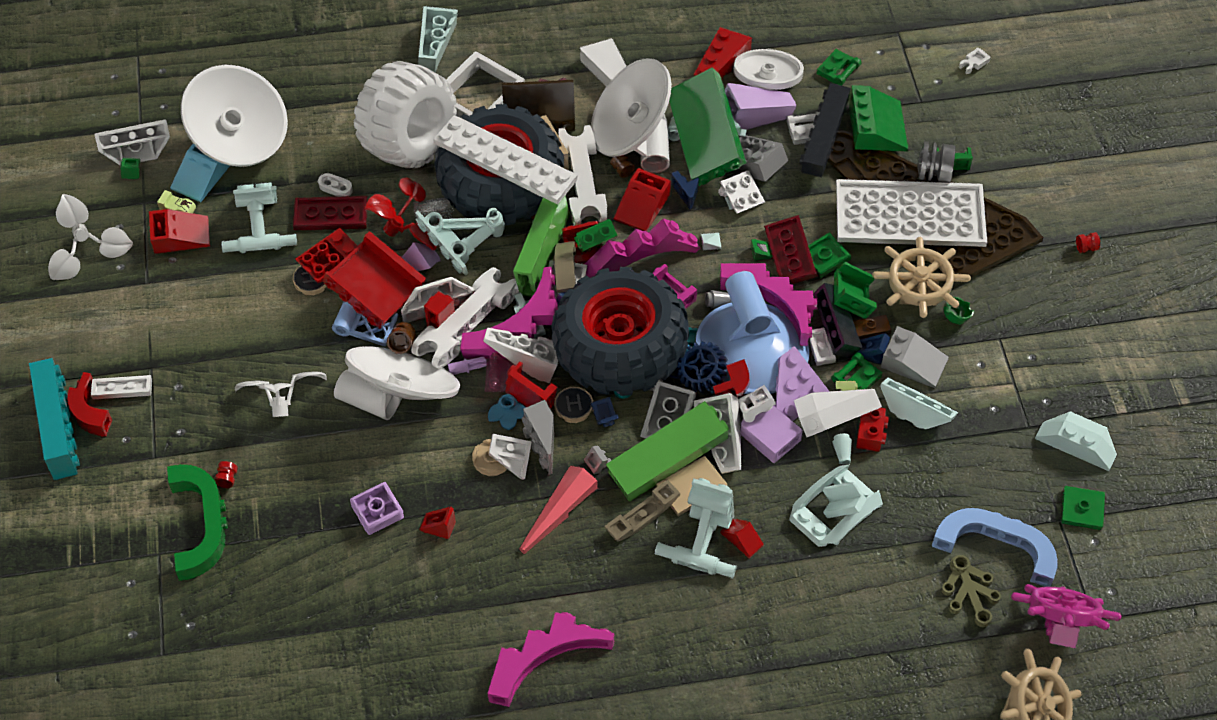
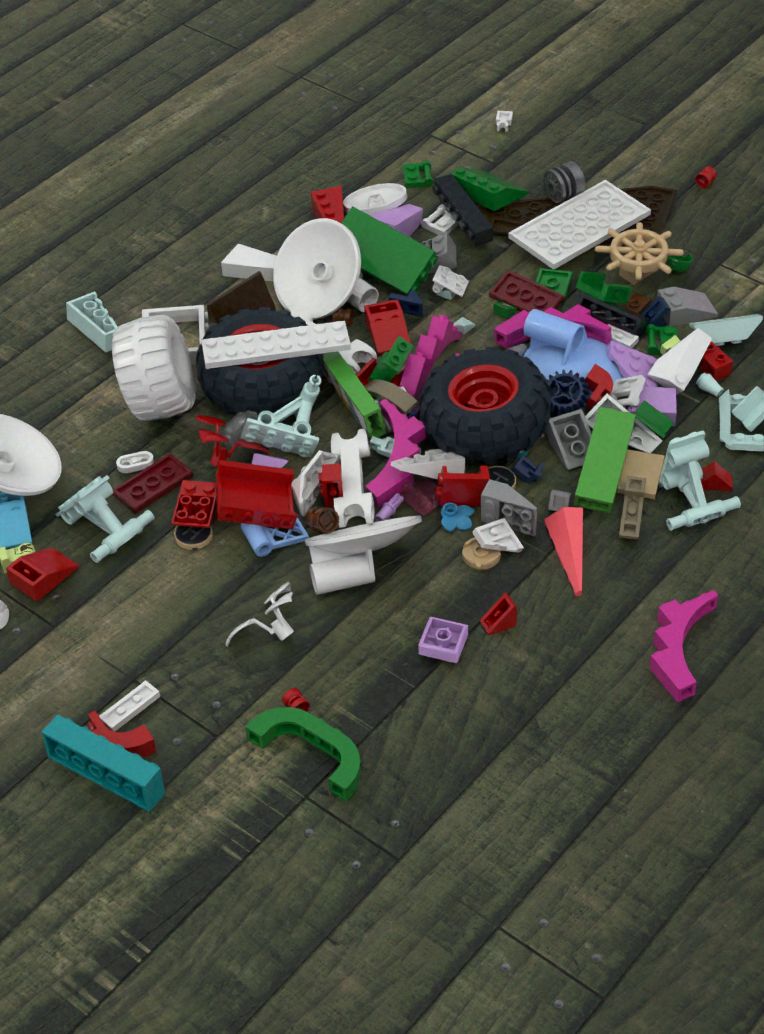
camera: 40 degrees left, 10 degrees down
none -> green panel [634,400,674,438]

